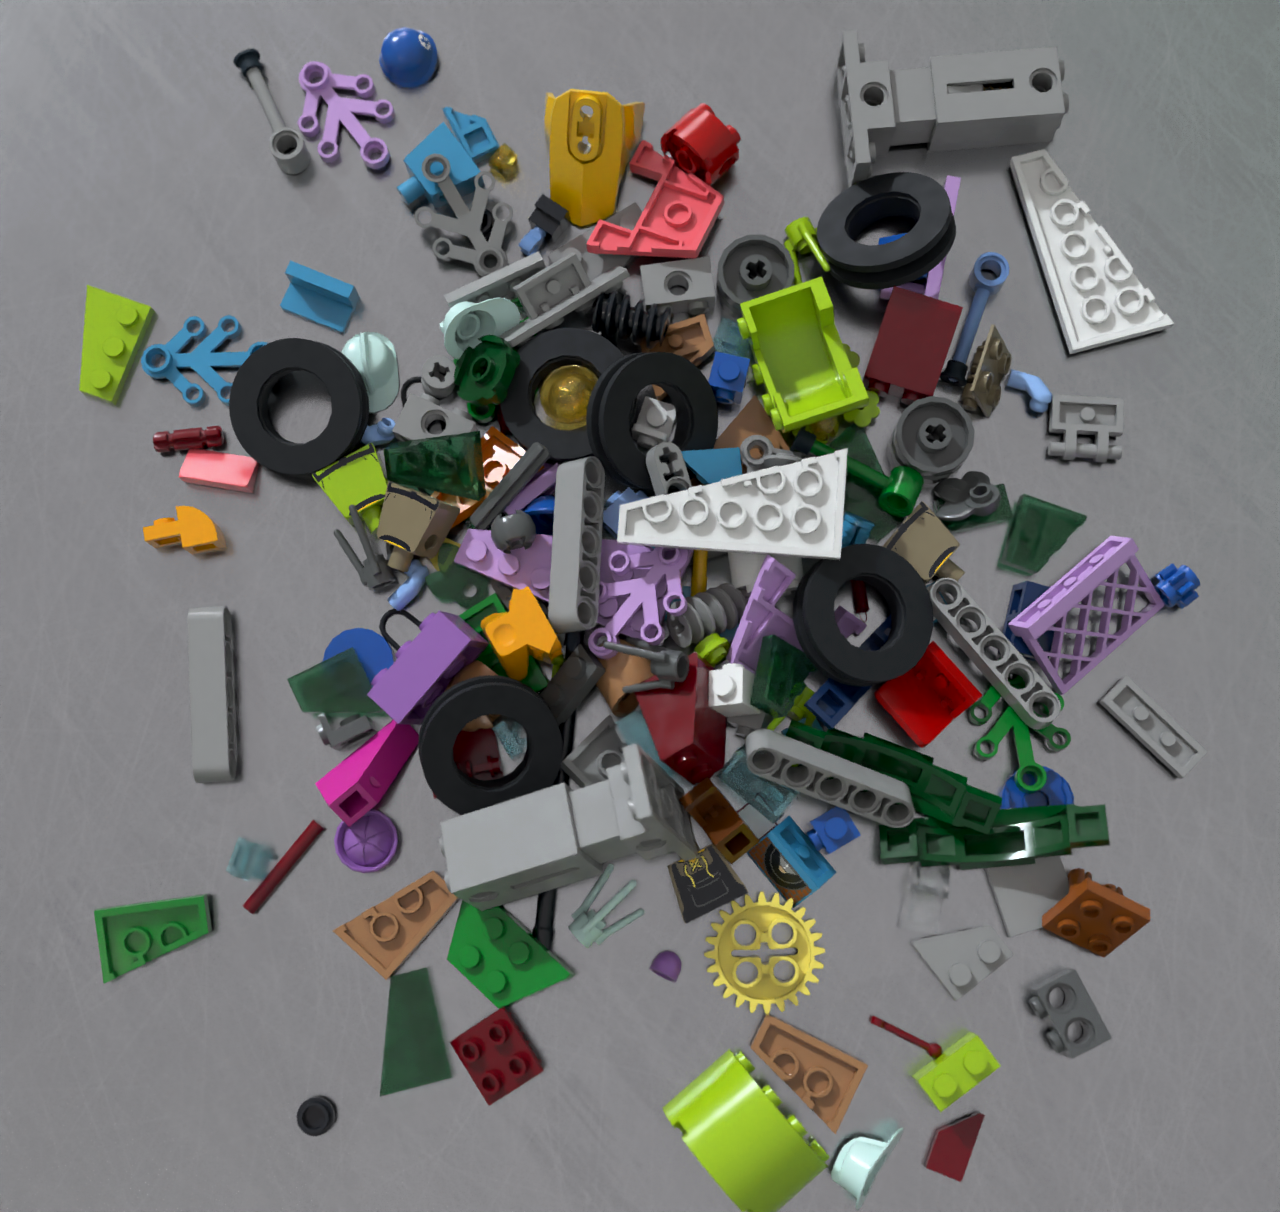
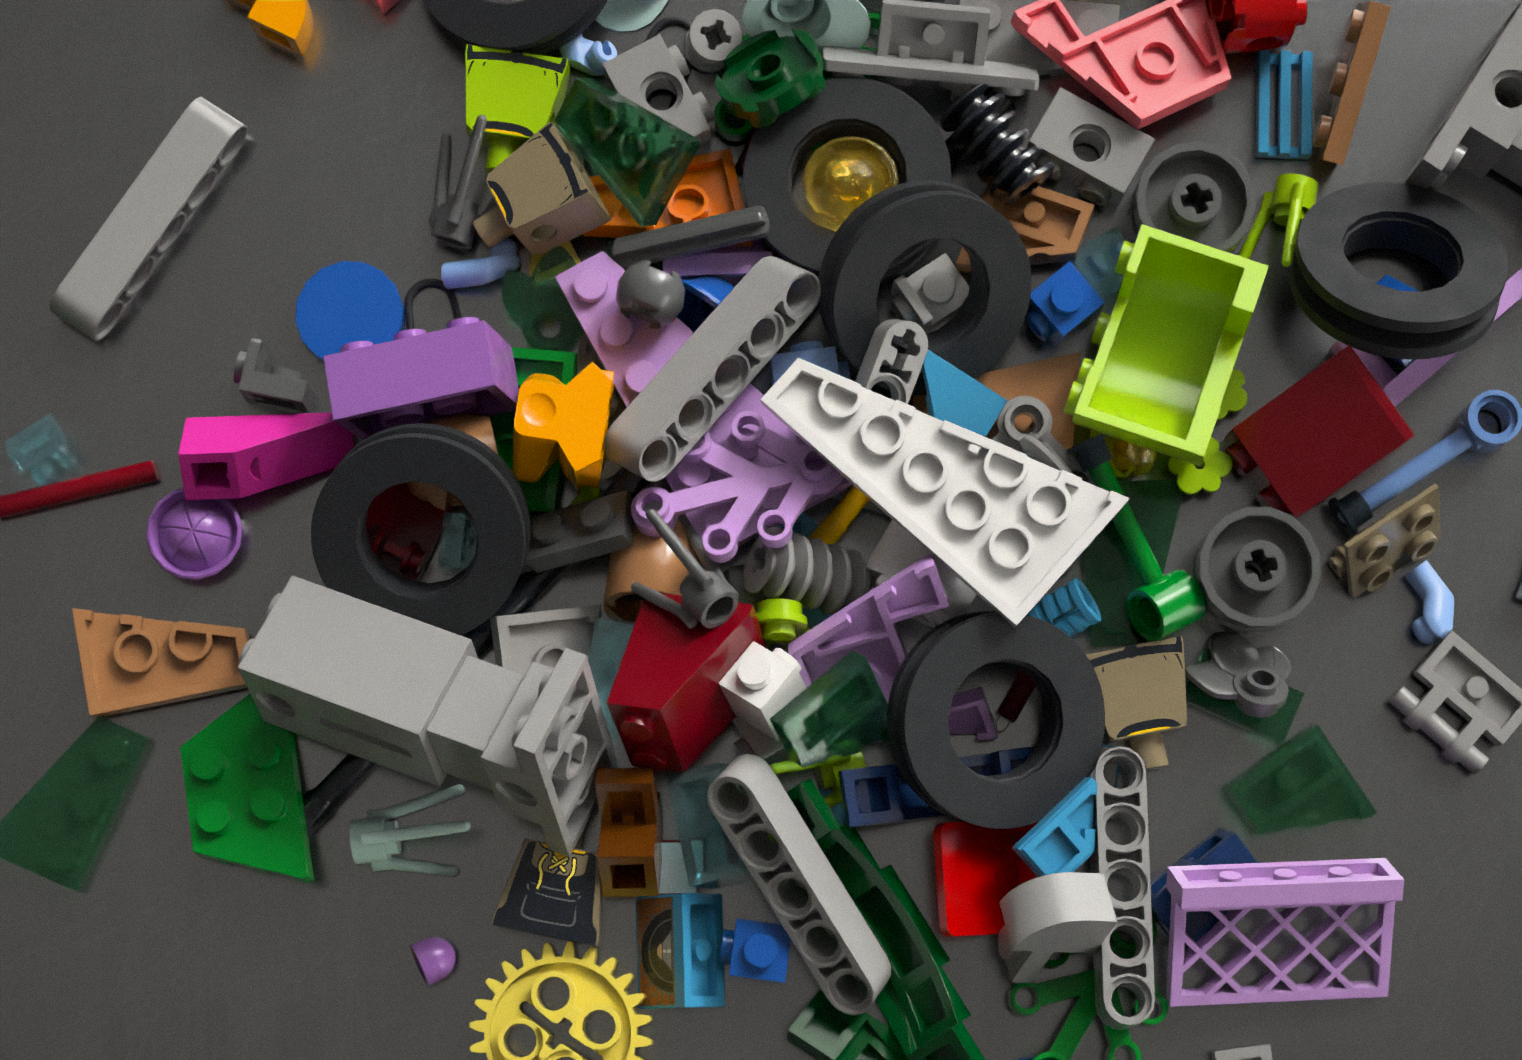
camera: 30 degrees right, 0 degrees up
clear green wing [287,647,384,713] -> none
dark red hinge [450,1006,544,1106] -> none
blue gear [1154,563,1200,609] -> none
none -> light grey brick [998,872,1118,983]
none -> dark azure tile [1012,777,1097,877]
none -> dark azure tile [1255,50,1313,160]
none -> medium nougat wing [1312,1,1391,165]

